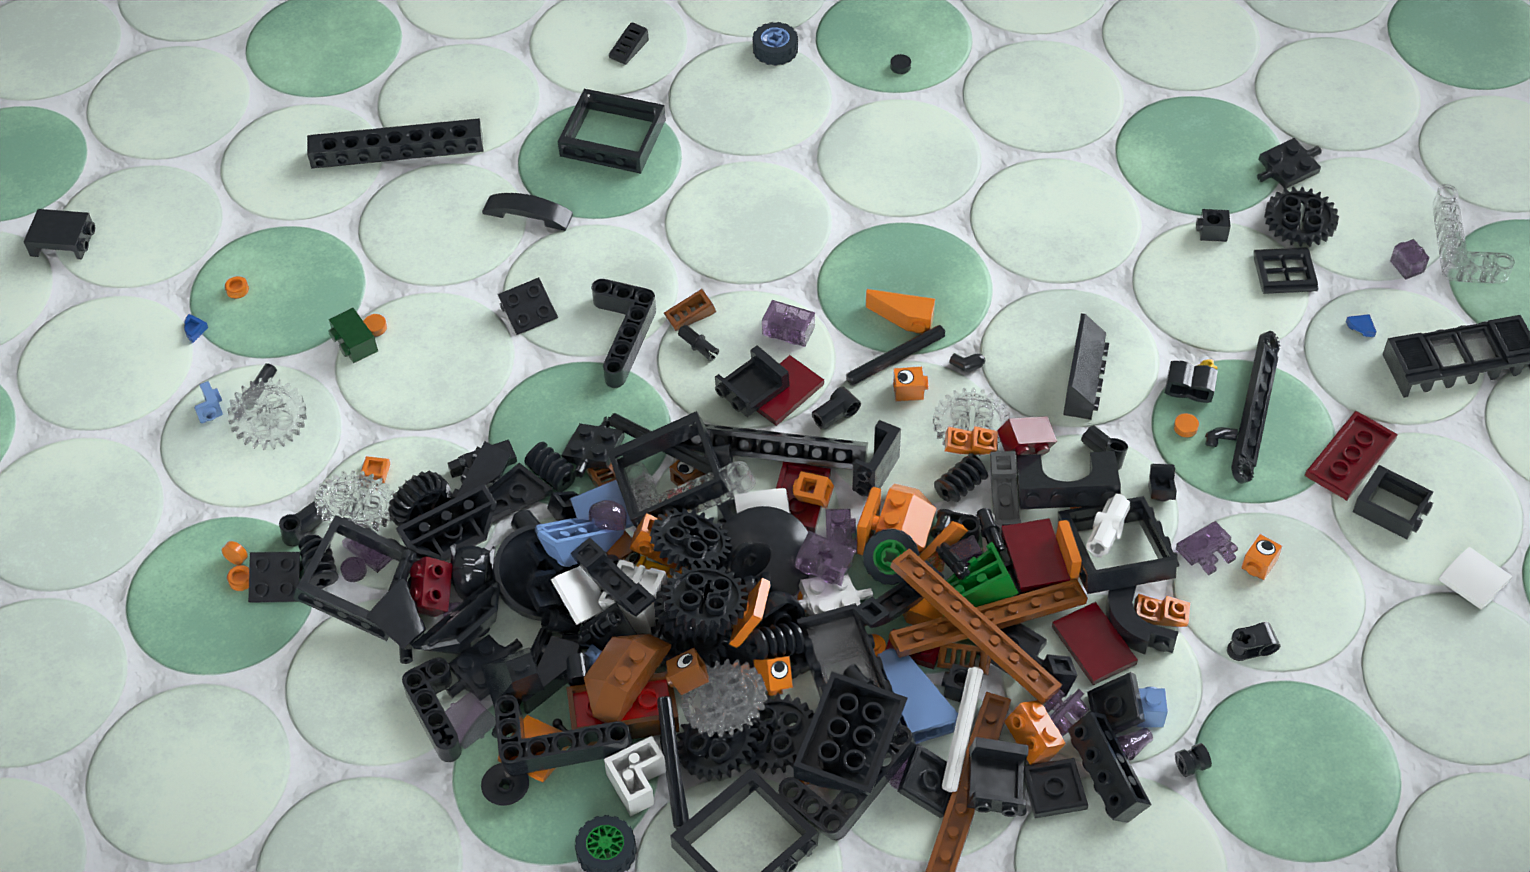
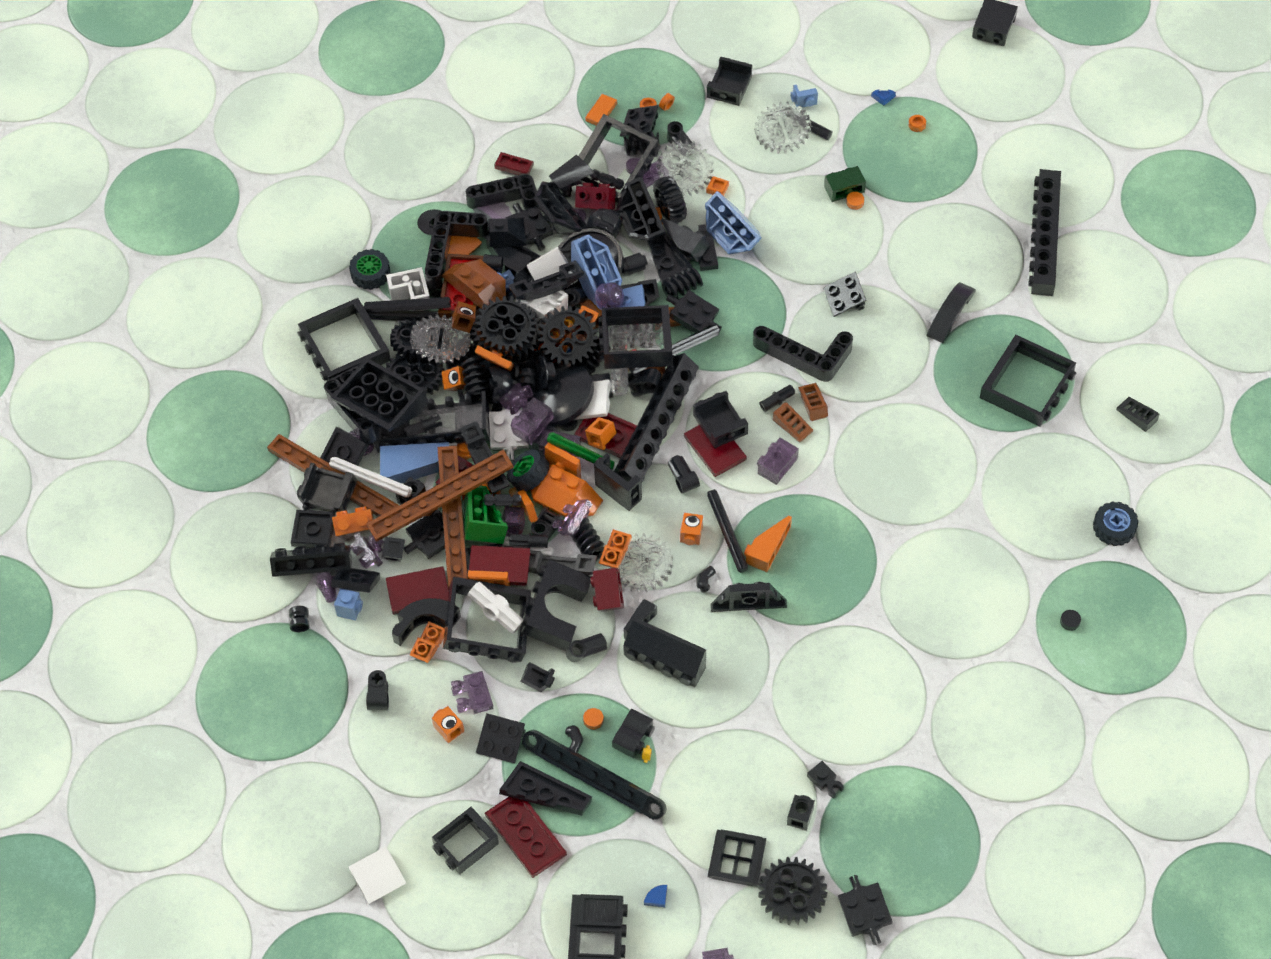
camera: 105 degrees right, 5 degrees up
none -> black hinge [476,713,526,764]
none -> dark red plate [494,152,534,175]
none -> black wing [499,761,593,816]
none -> clear purple hips [500,383,533,415]
none -> green axle [547,432,615,470]
none -> plate [552,499,592,536]
none -> orange tile [585,94,617,126]
none -> black slope [624,599,657,639]
none -> medium blue wedge [705,191,762,254]
none -> black panel [707,57,753,106]
none -> black wing [711,582,787,612]
none -> dark orange slope [773,402,813,443]
none -> black plate [807,761,844,798]

